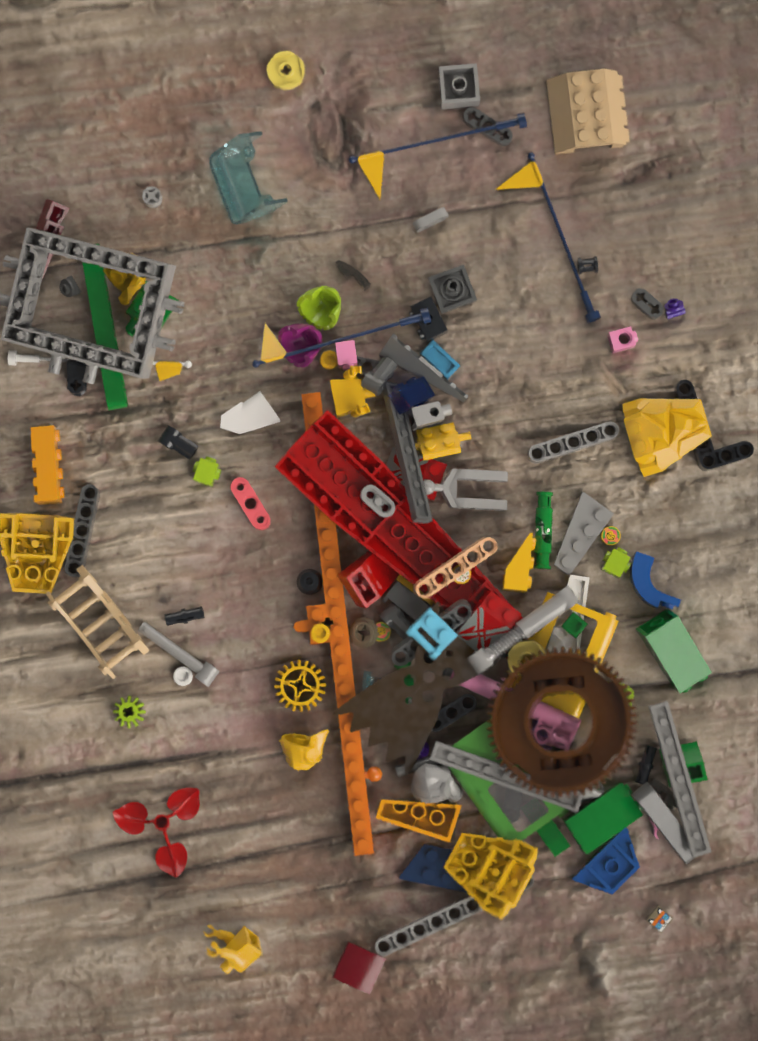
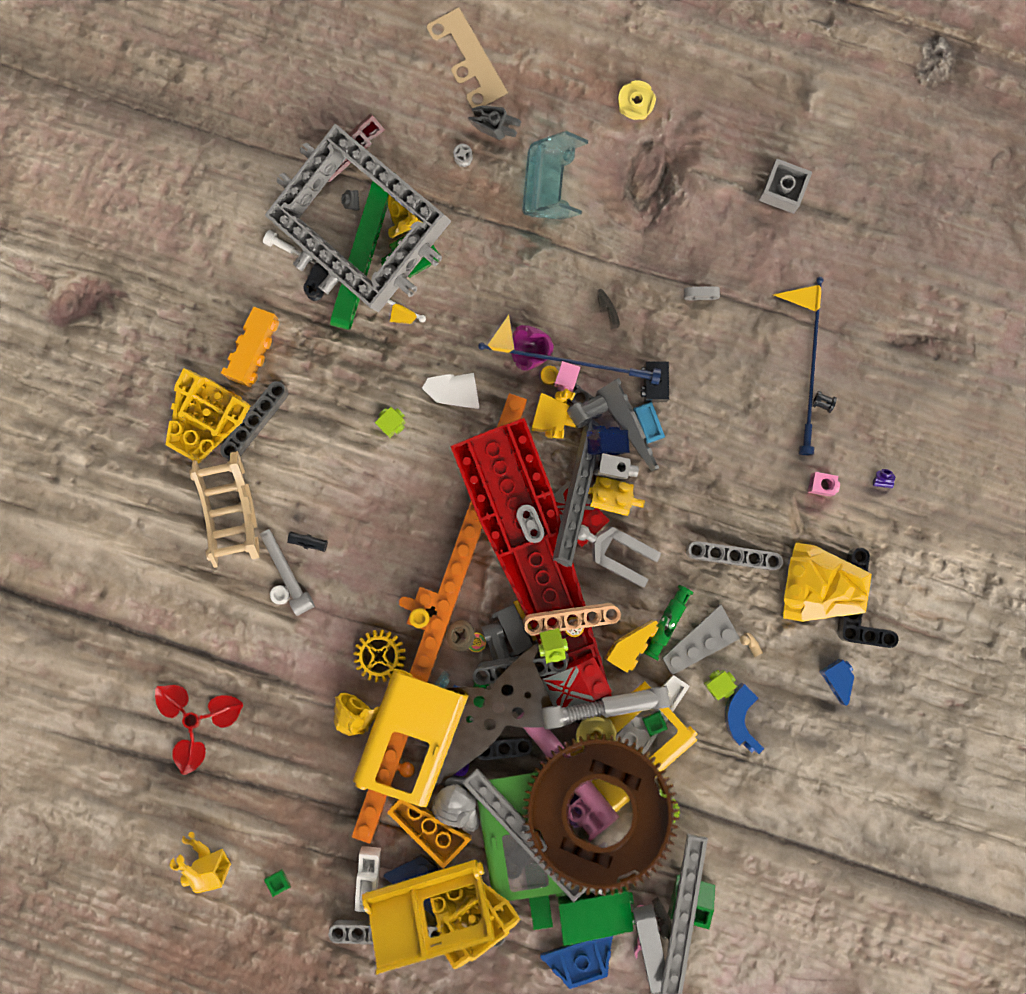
camera: 30 degrees right, 0 degrees up
lime gear [113,695,146,728] -> none
black piece [158,425,199,460] -> none
coral piece [231,477,271,530] -> none
lime hair [297,286,341,330] -> none
black cone [297,569,323,595] -> none
dark red slope [332,941,386,994] -> none
red slope [337,551,399,608] -> none
piece [348,112,527,199] -> none
medium azure plate [406,607,458,660] -> none
dark grey plate [428,265,477,314] -> none
dark grey beam [463,107,513,146] -> none
tan slope [546,69,630,154] -> none
tile [601,526,621,546] -> none
dark grey beam [631,288,664,319] -> none
black pin [635,745,657,785] -> none
slope [636,608,712,693] -> none
none -> green tile [264,869,291,897]
none -> yellow piece [353,669,469,807]
none -> white slope [355,846,381,912]
none -> yellow piece [362,859,494,975]
none -> tan piece [427,8,508,108]
none -> dark grey hinge [468,106,521,140]
none -> lime brick [538,628,568,663]
none -> tan arm [740,633,763,657]
none -> blue slope [819,659,854,706]

